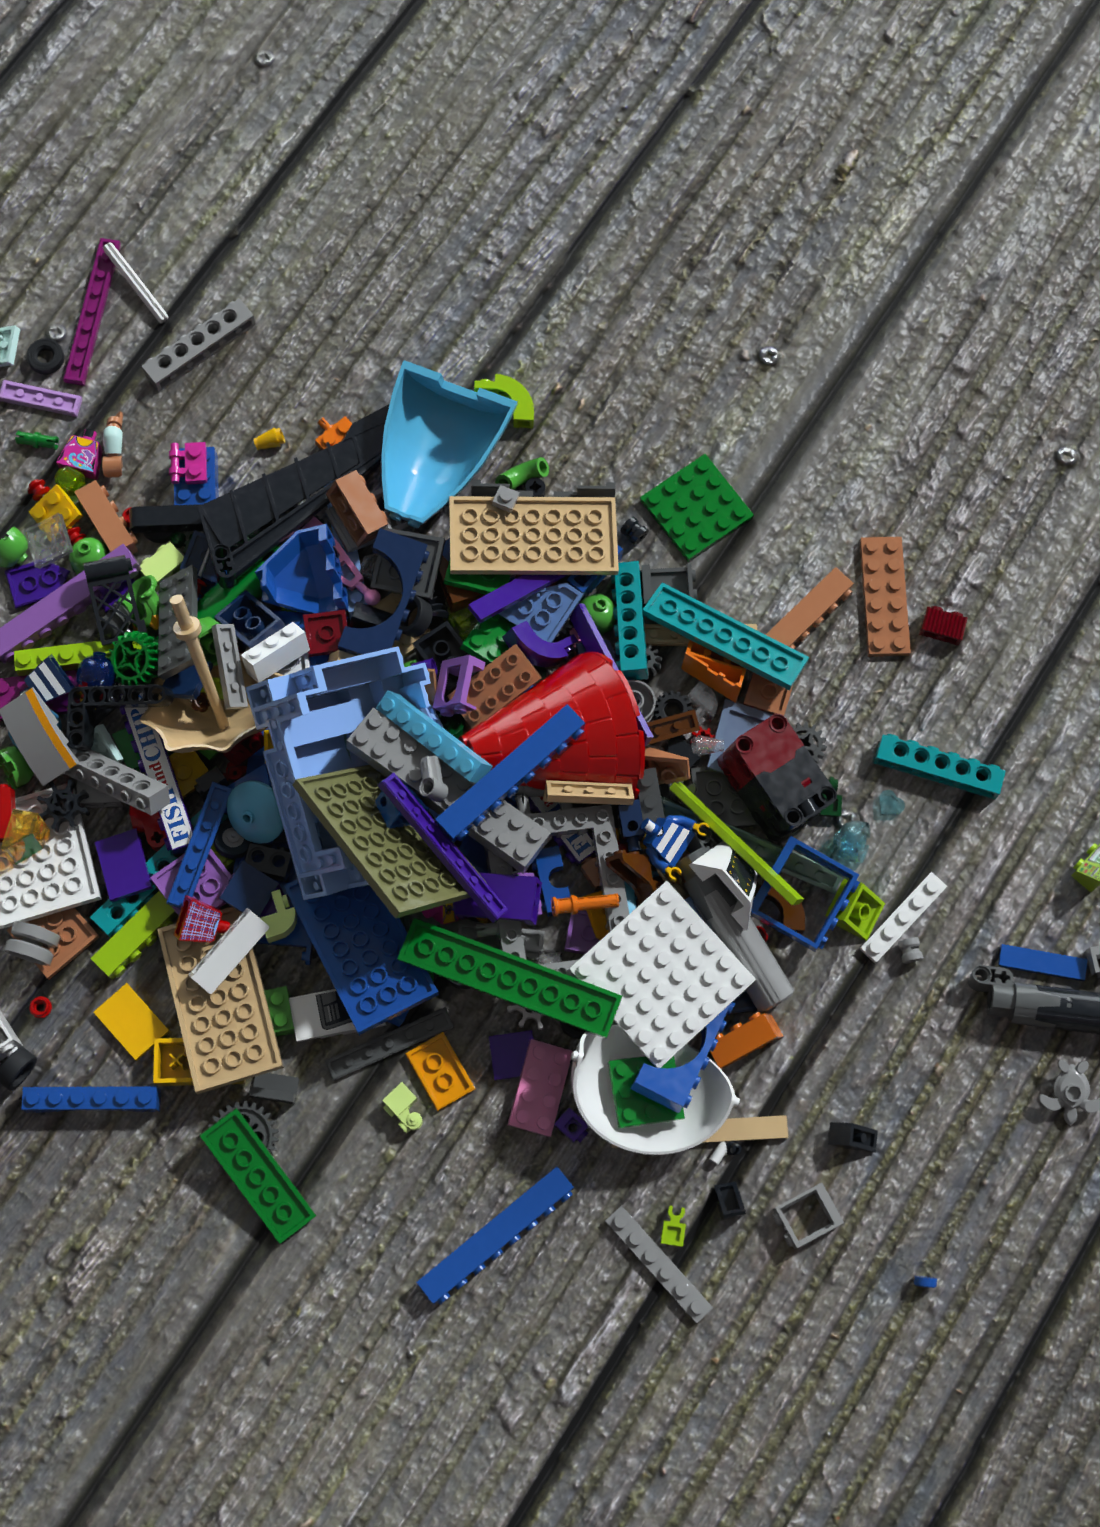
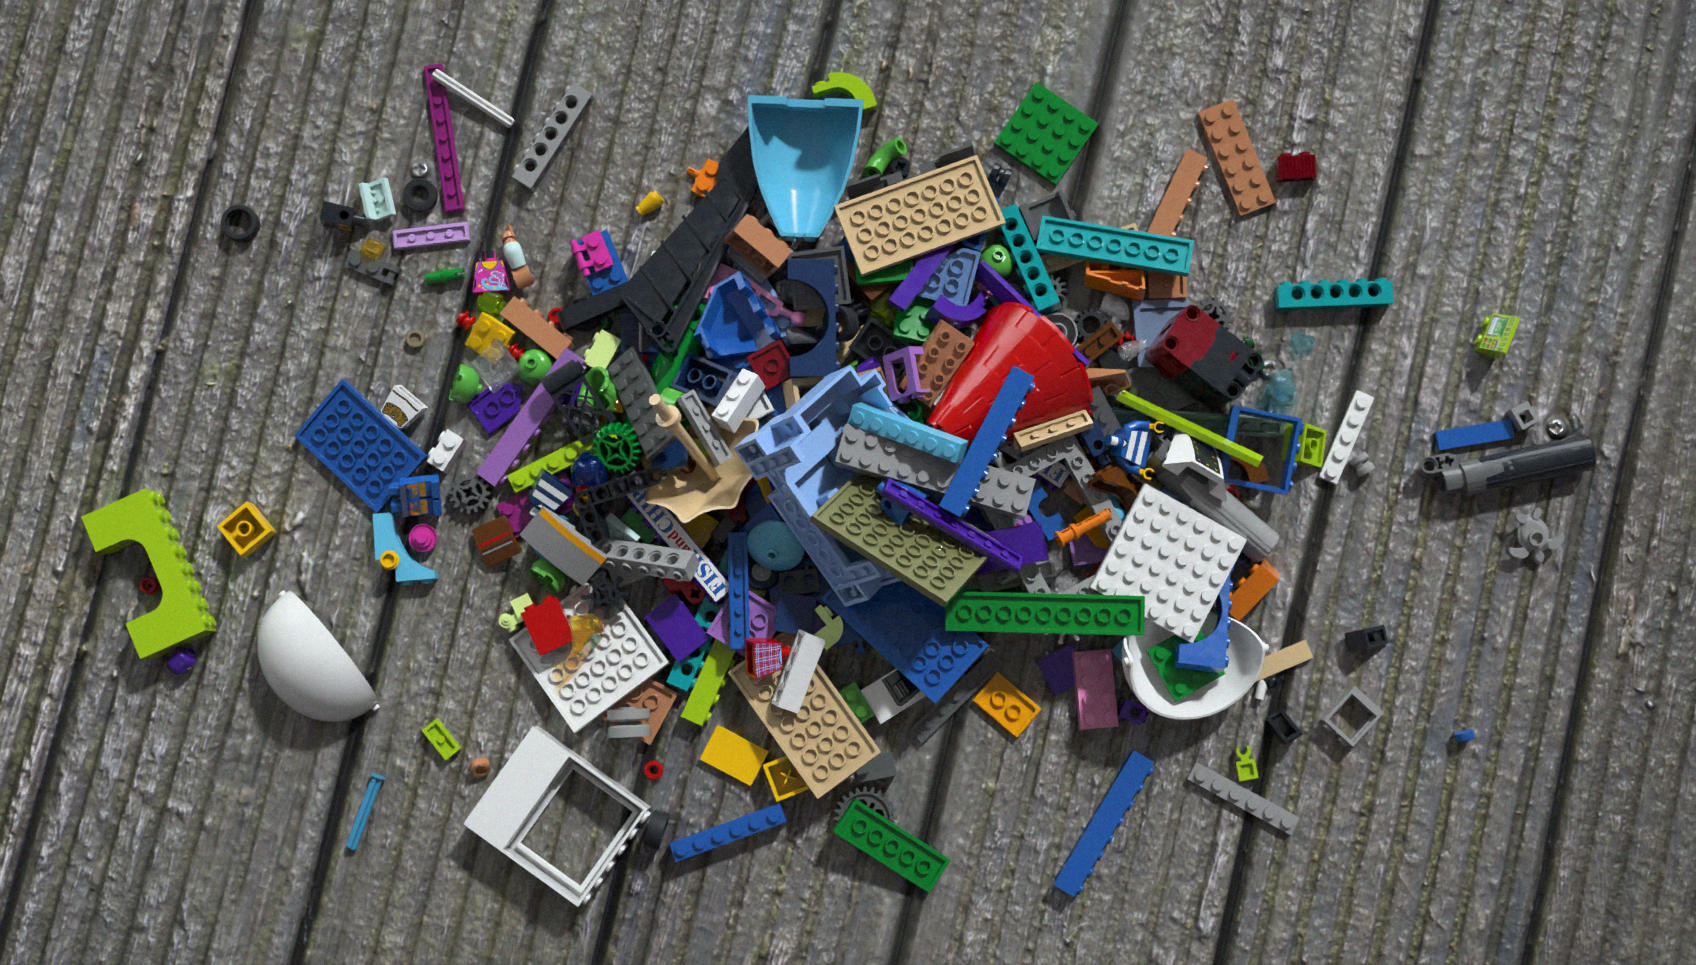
camera: 15 degrees left, 10 degrees up
yellowish green brick [382,1082,423,1133] -> none
light grey piece [419,756,448,802] -> none
light grey plate [492,485,520,513] -> none

